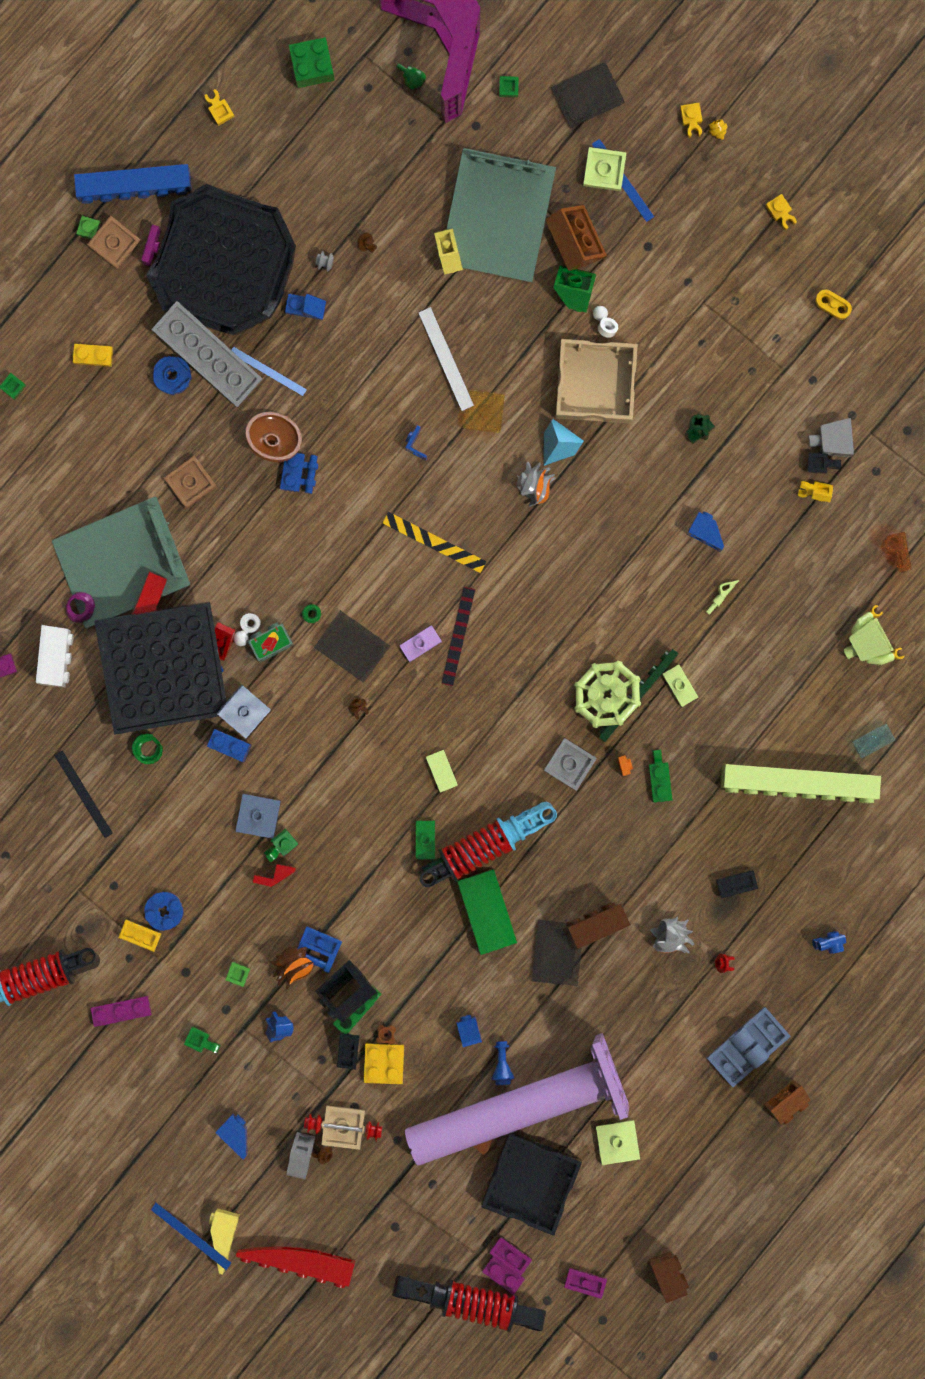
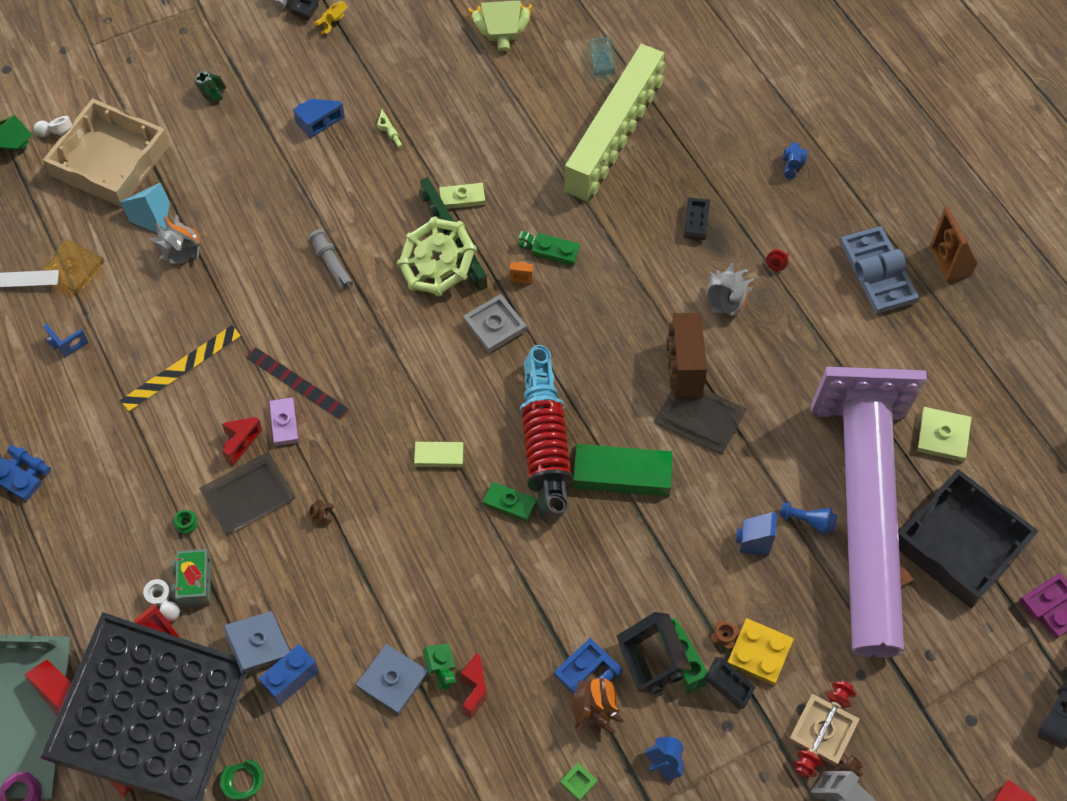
camera: 70 degrees left, 25 degrees down
none -> red slope [222,417,262,466]
none -> light grey pin [307,229,354,291]

